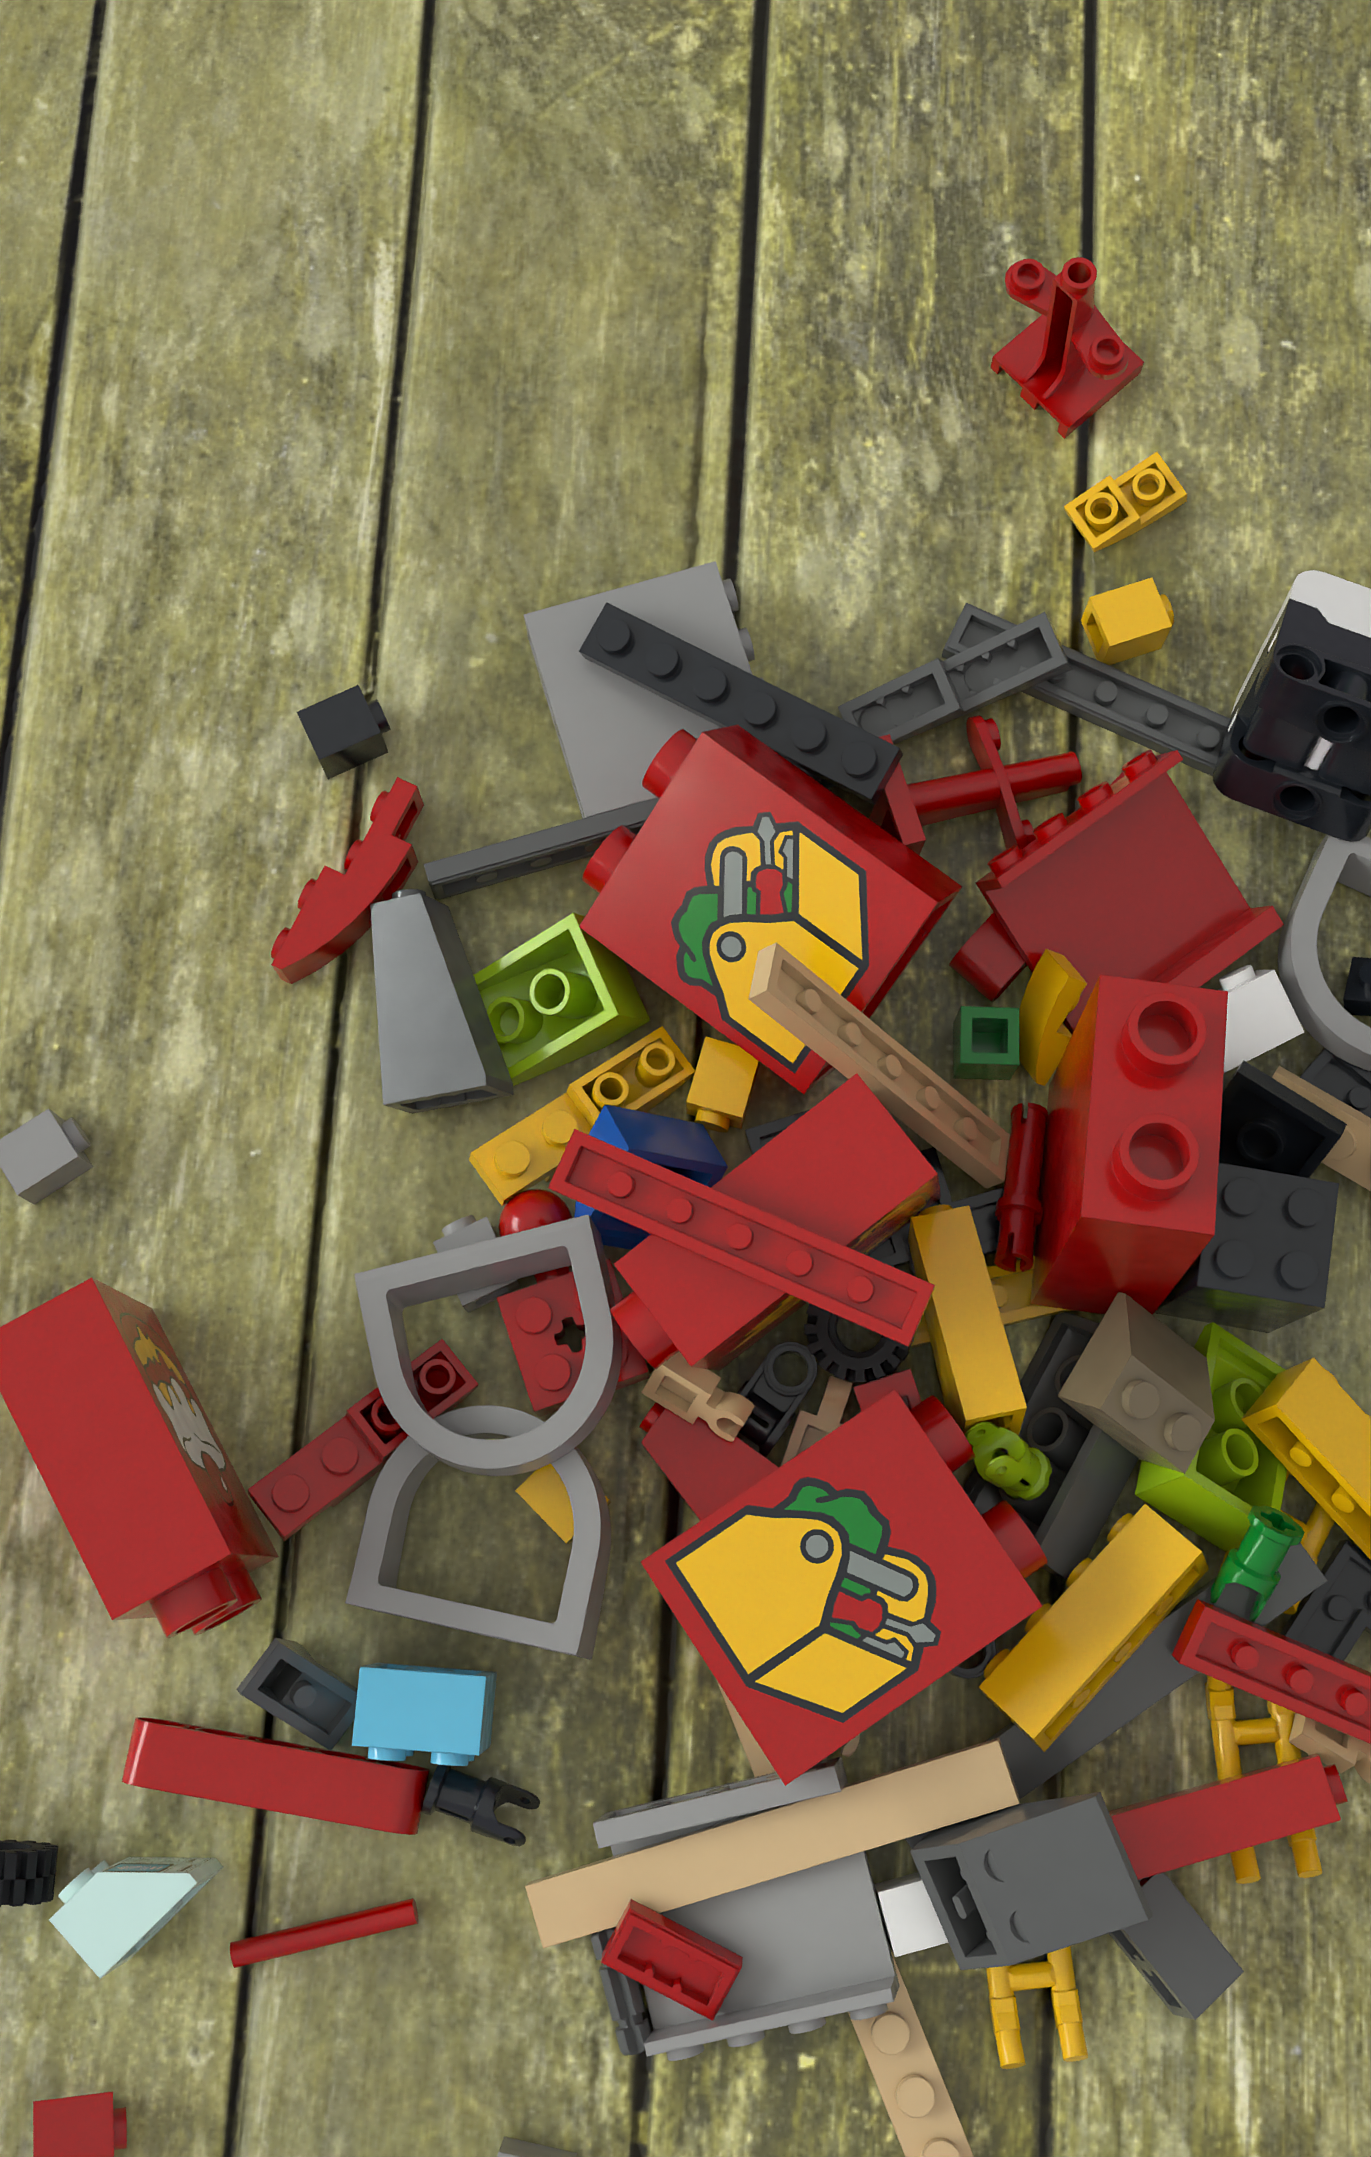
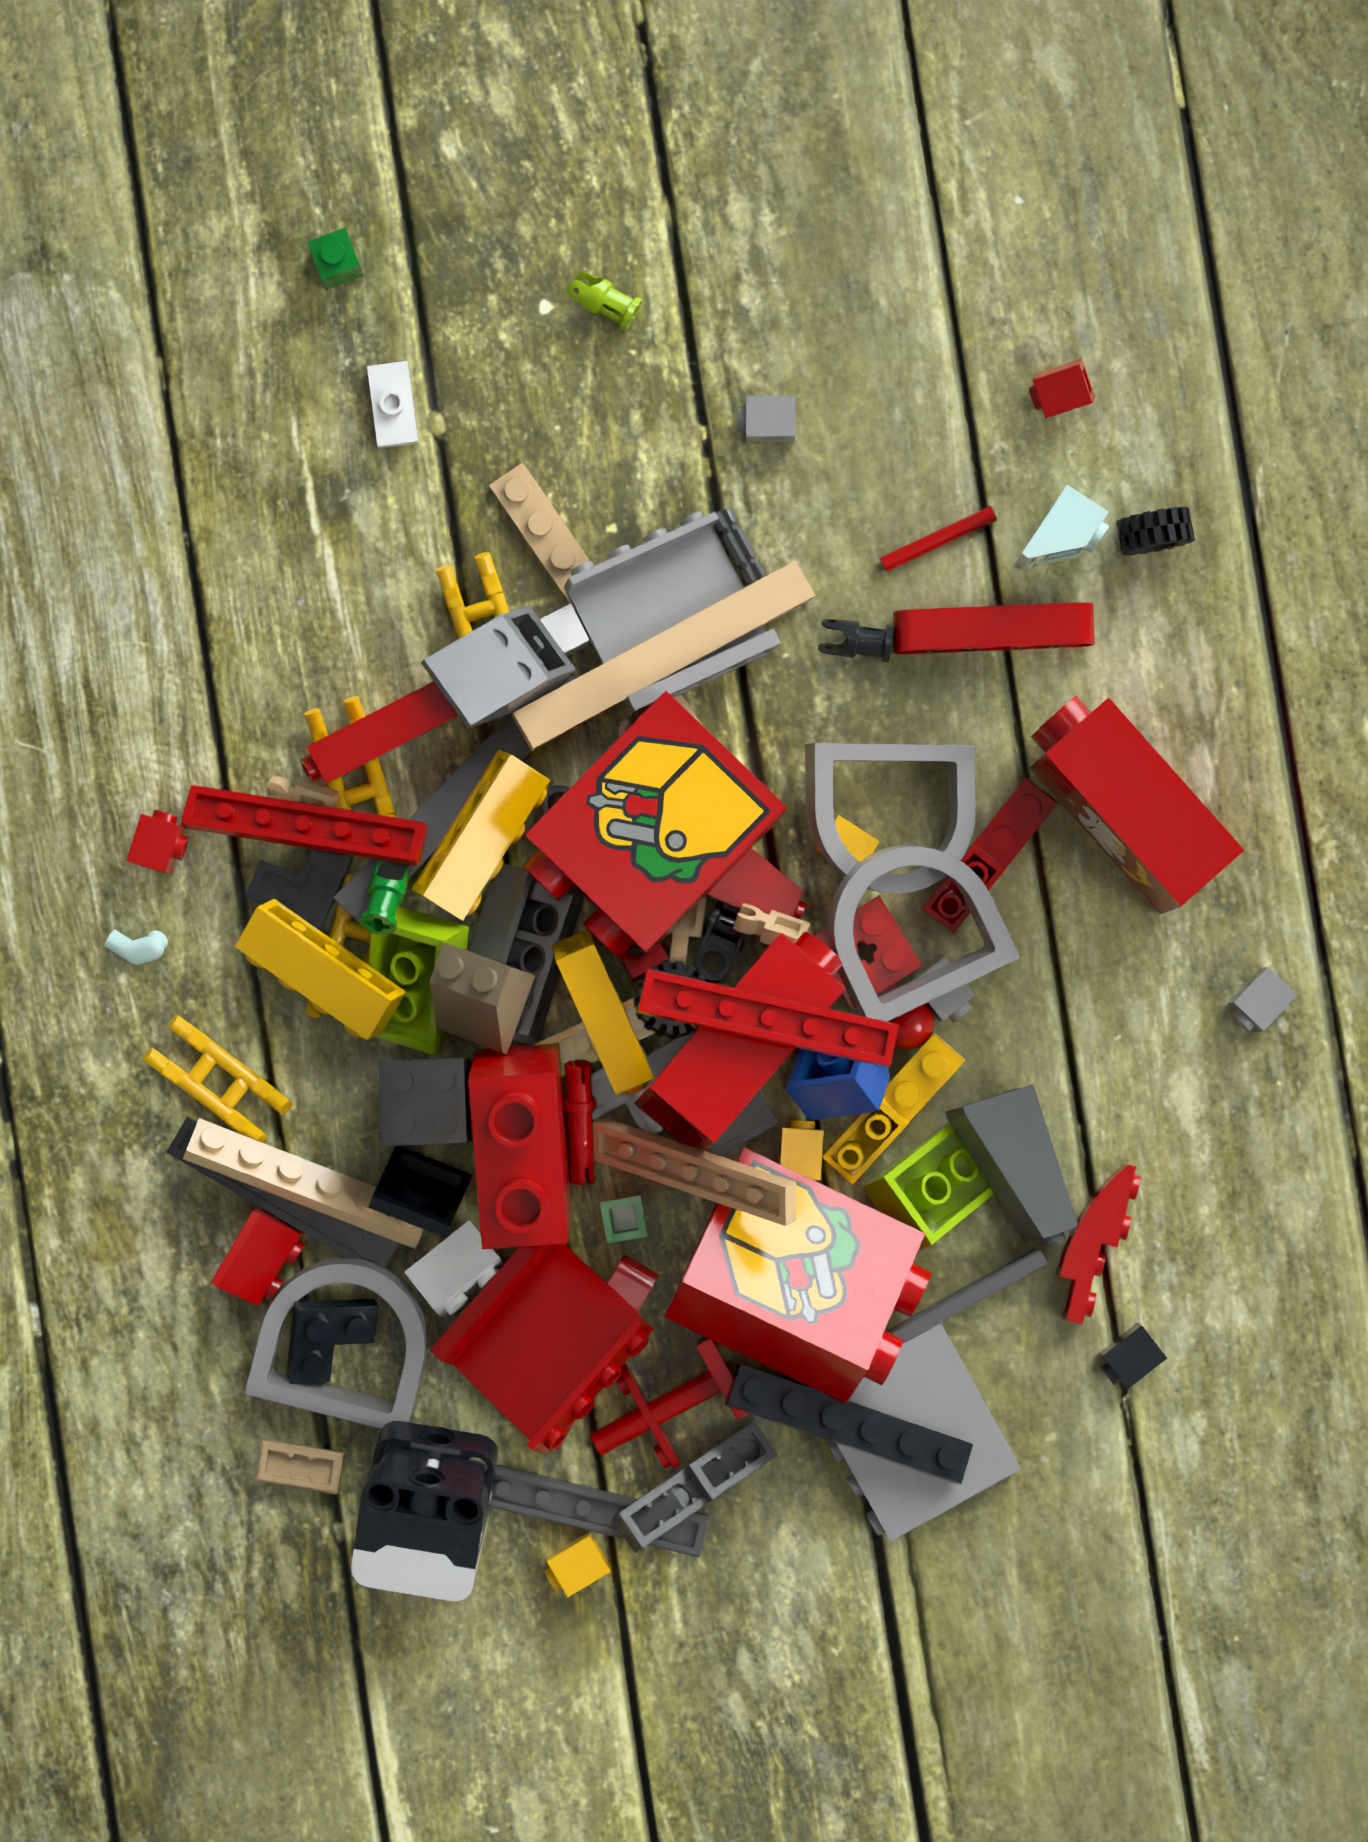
camera: 165 degrees right, 10 degrees up
dark grey slope [236,1638,358,1751] -> none
medium azure brick [352,1663,497,1766] -> none
red plate [601,1899,743,2021] -> none
lime piece [965,1421,1052,1500] -> none
red piece [990,257,1144,439] -> none
yellow slope [1019,949,1087,1086] -> none
yellow slope [1064,452,1187,552] -> none
dark grey hinge [1109,1872,1244,2020] -> none

